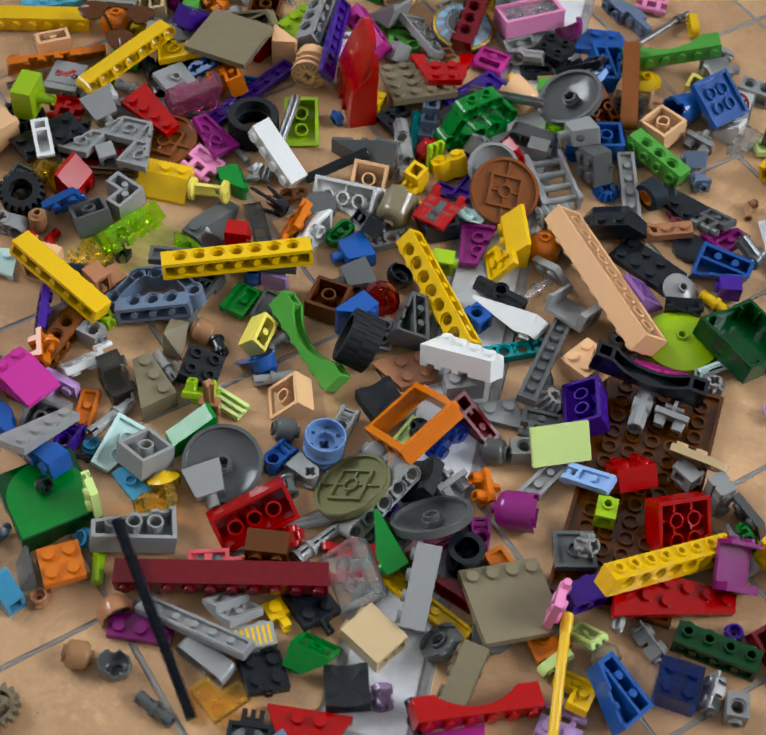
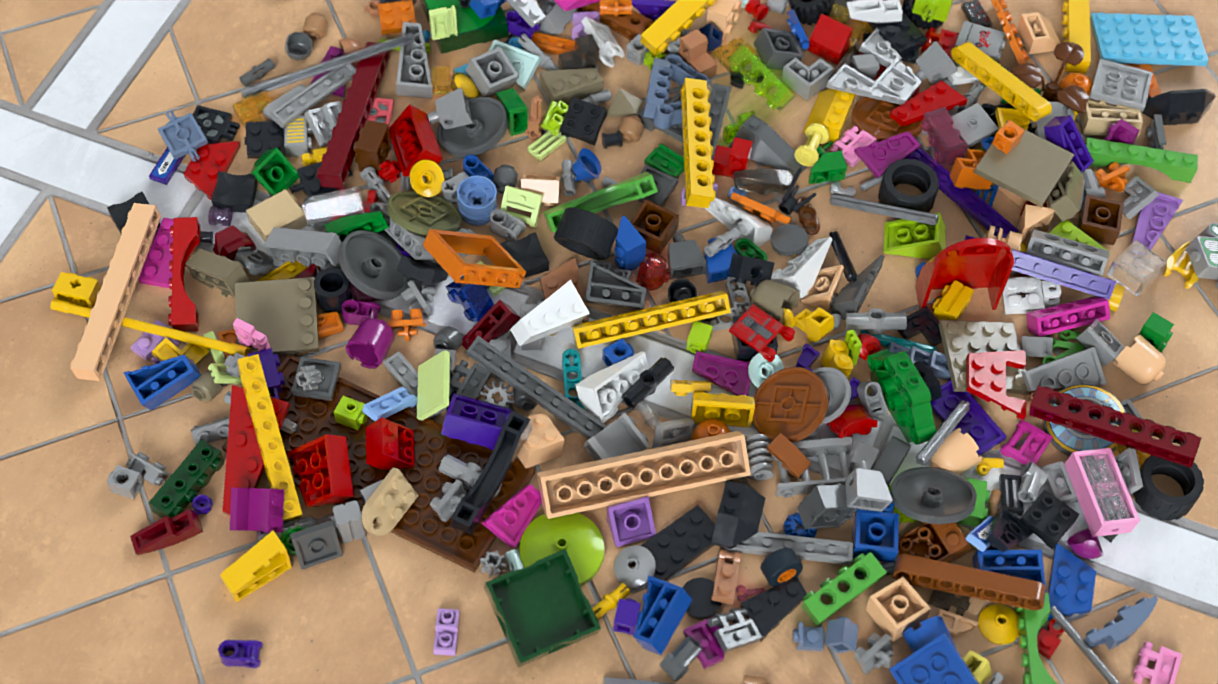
camera: 100 degrees right, 5 degrees up
medium nougat brick [28,208,49,234] -> none
light yellow brick [238,312,279,357] -> none
white brick [248,117,308,188] -> none
clear blue brick [650,654,706,717] -> none
black hinge [664,296,704,317] -> none
none -> dark red slope [213,225,257,261]
none -> light grey gear [224,353,245,378]
none -> yellow dish [410,160,444,197]
none -> yellowish green plate [500,185,543,228]
none -> light grey pin [704,227,740,257]
none -> dark orange slope [767,433,811,479]
none -> orange brick [992,120,1025,154]

